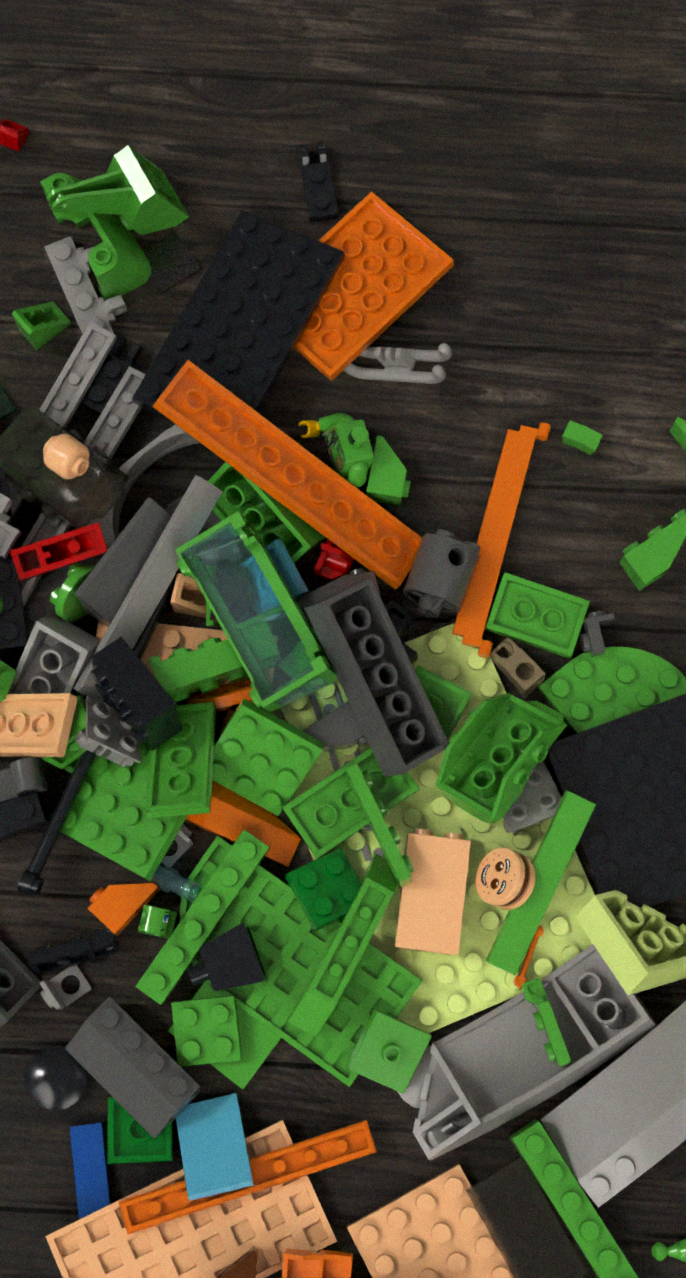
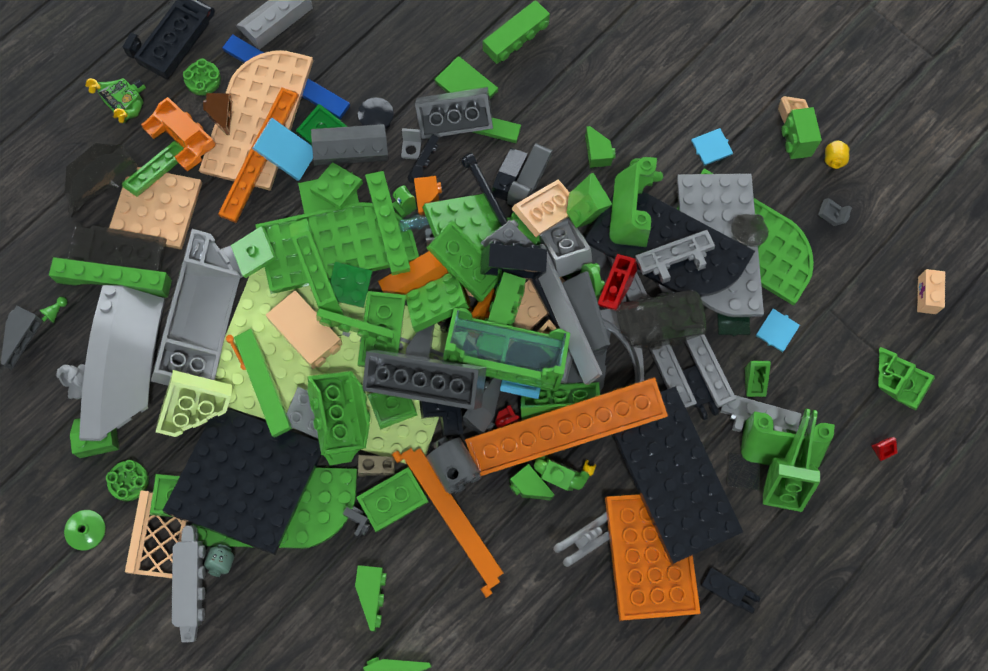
camera: 130 degrees right, 5 degrees down
light nougat head [43,434,89,480] -> none
black torso [187,923,268,991] -> none
light nougat head [475,847,536,910] -> none
bright green hinge [522,978,571,1067] -> none
bright green piece [562,420,603,455] -> none

